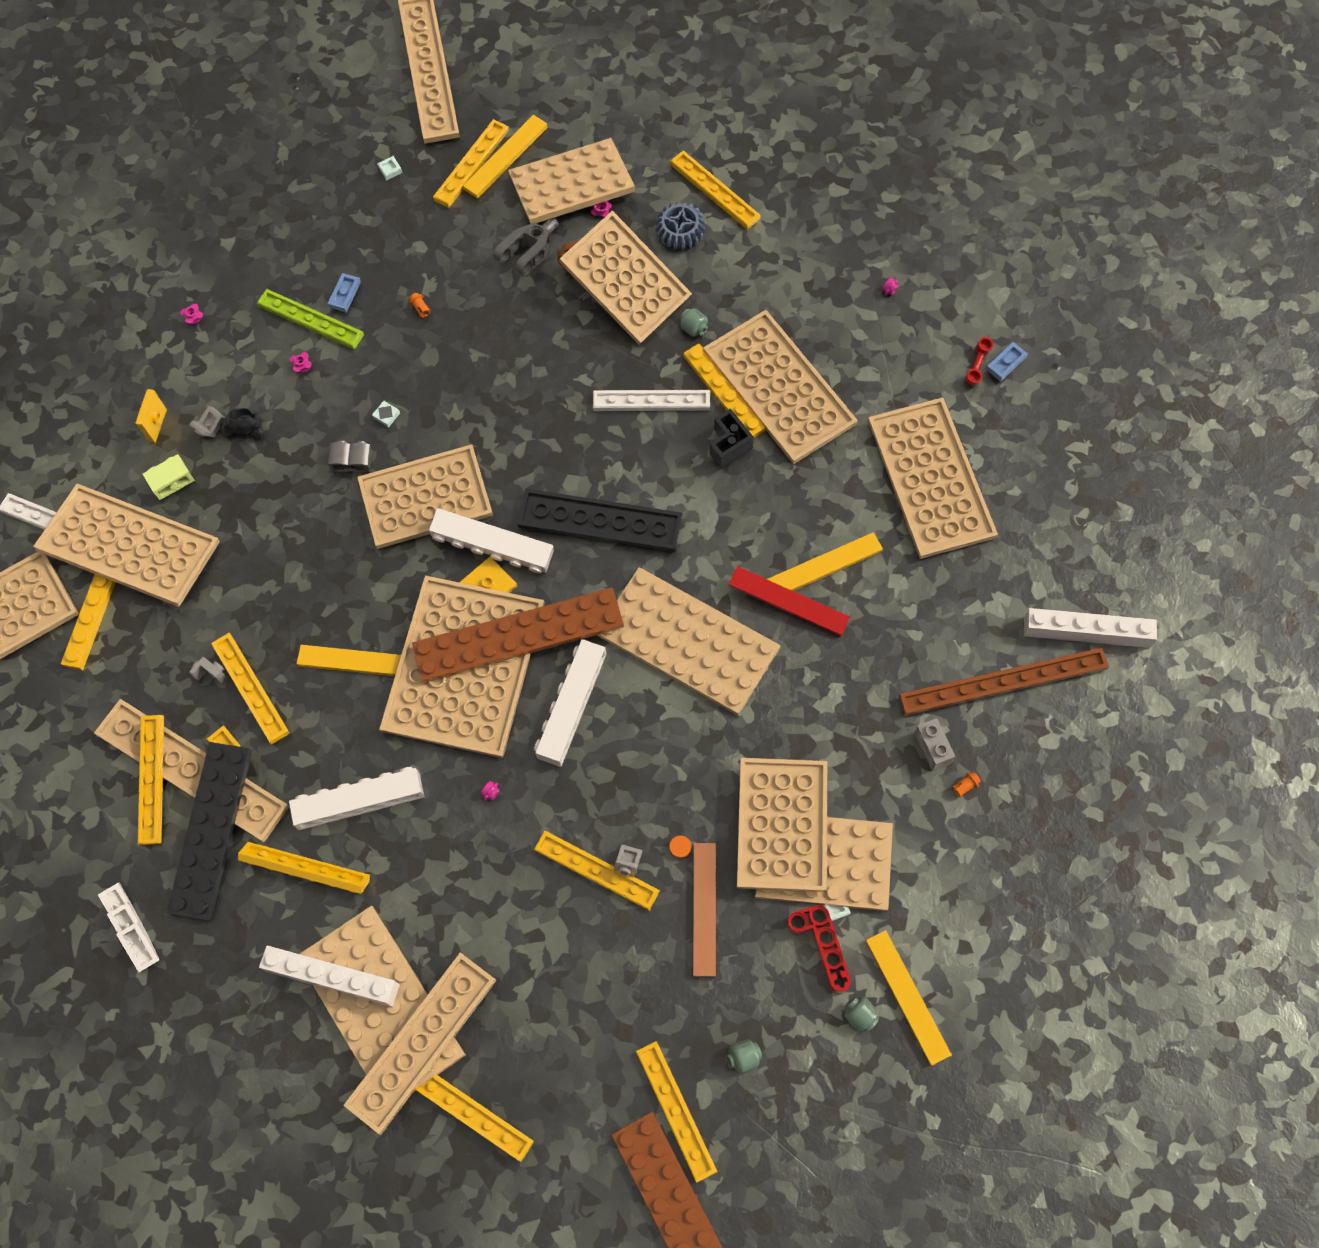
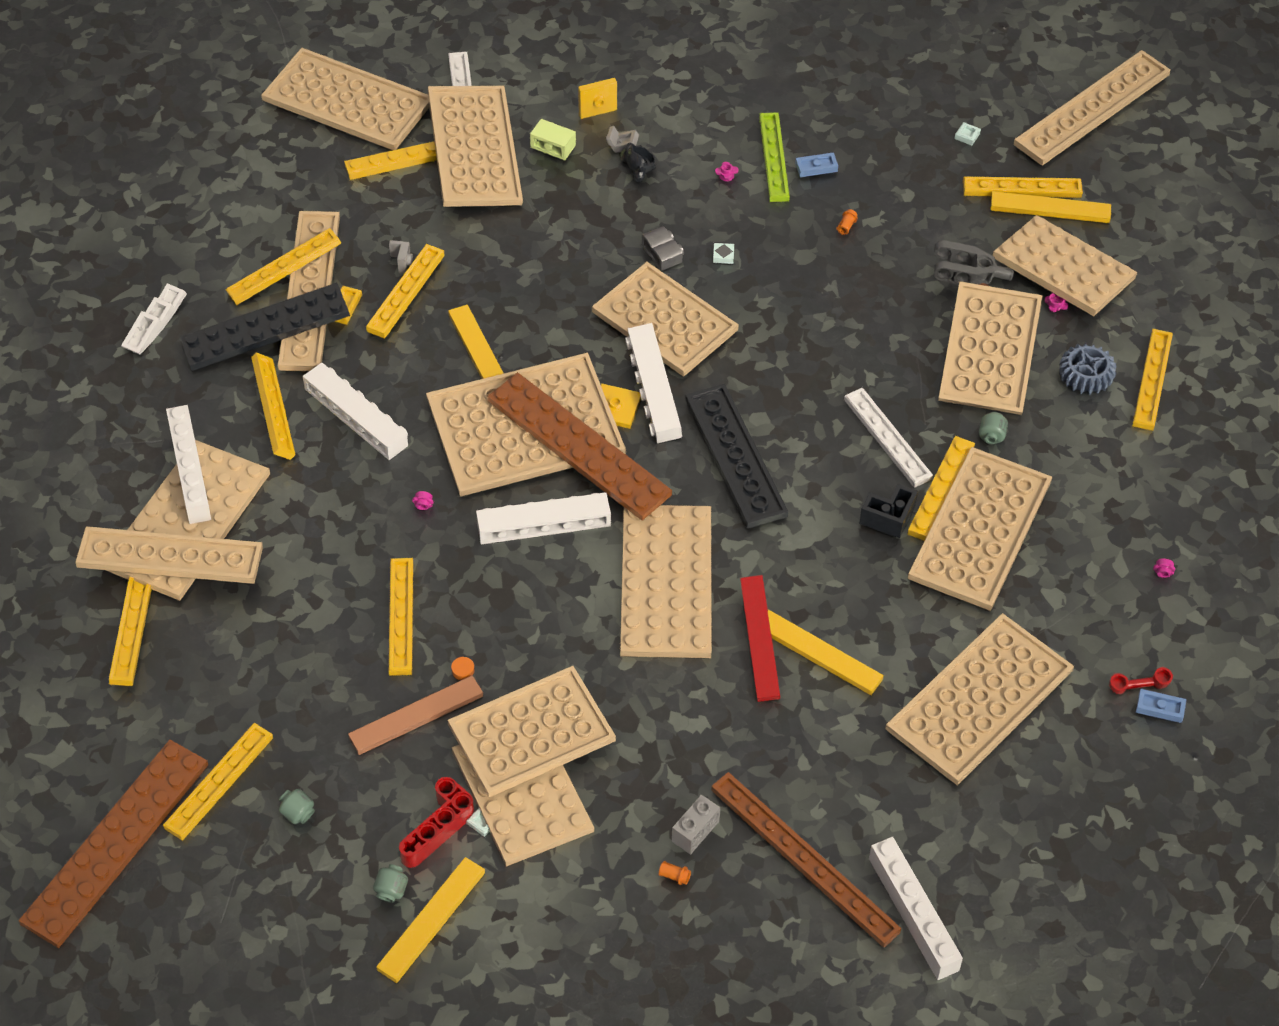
camera: 55 degrees right, 15 degrees down
dark pink plate [181,304,203,324] -> none
light grey bracket [614,845,643,877] -> none

